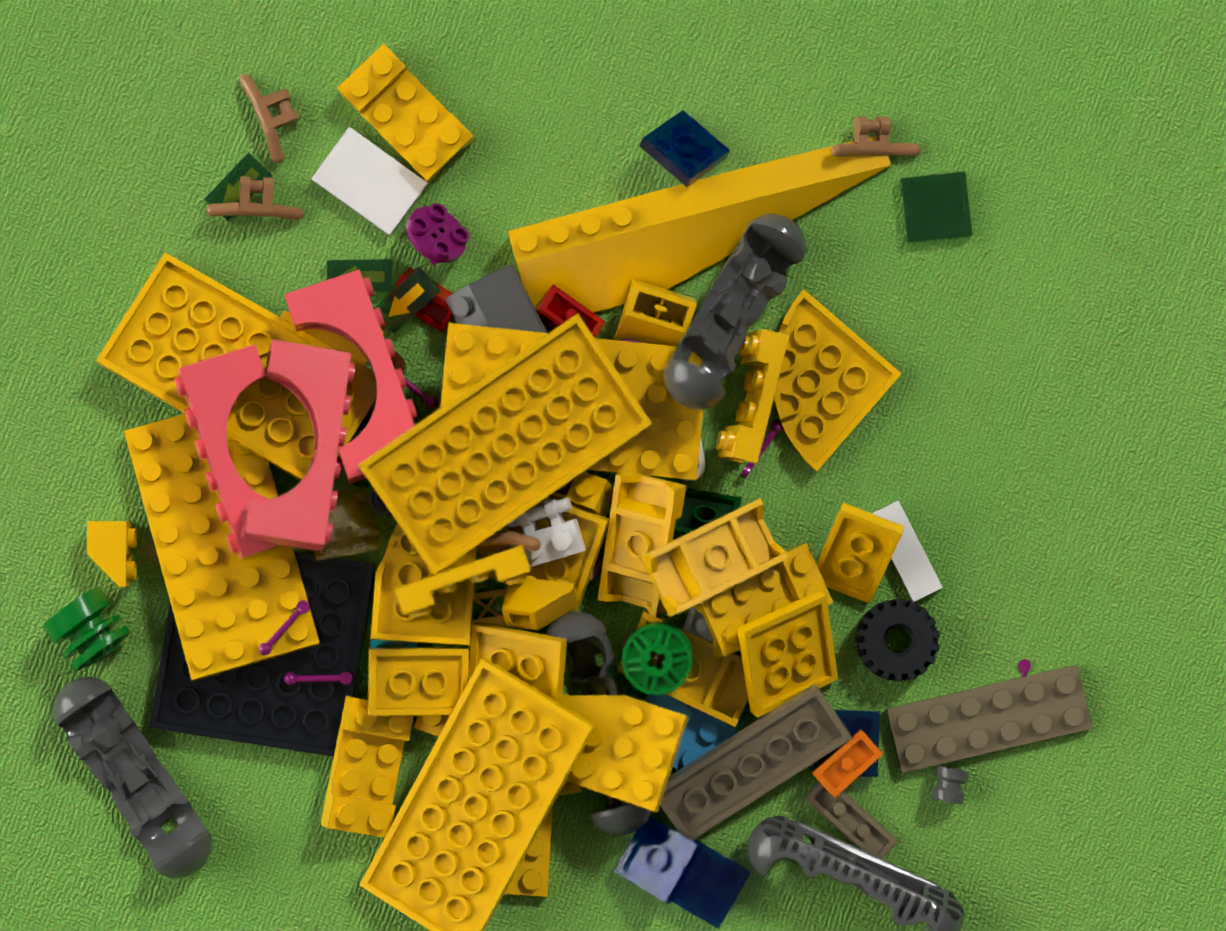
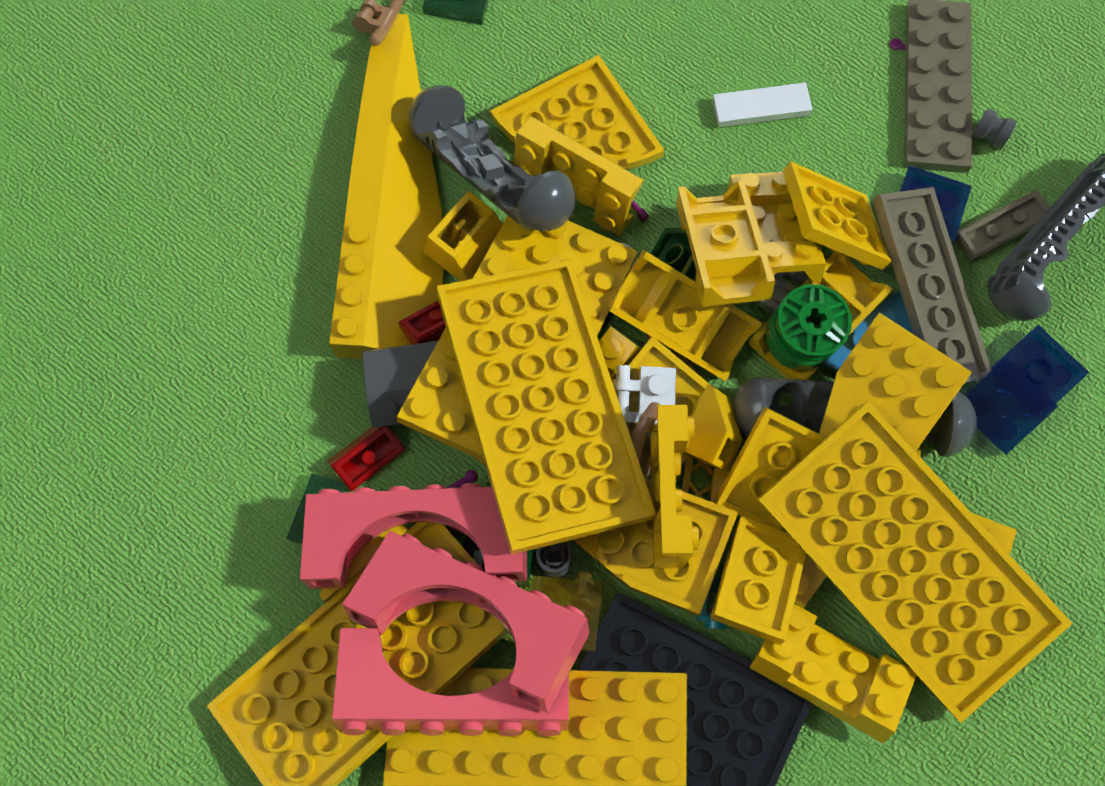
camera: 70 degrees left, 15 degrees down
clear green tile [204,152,273,222] -> none
medium nougat piece [206,176,304,221] -> none
medium nougat piece [239,74,300,163] -> none
magenta hinge [259,600,310,656] -> none
magenta hinge [284,671,353,685] -> none
white tile [311,127,428,237] -> none
yellow piece [337,43,475,184] -> none
clear green tile [373,267,441,333] -> none
magenta plate [406,203,470,266] -> none
clear blue plate [639,110,730,187] -> none
orange plate [812,729,883,798] -> none
yellow plate [816,502,905,604] -> none
black tyre [855,599,940,681] -> none

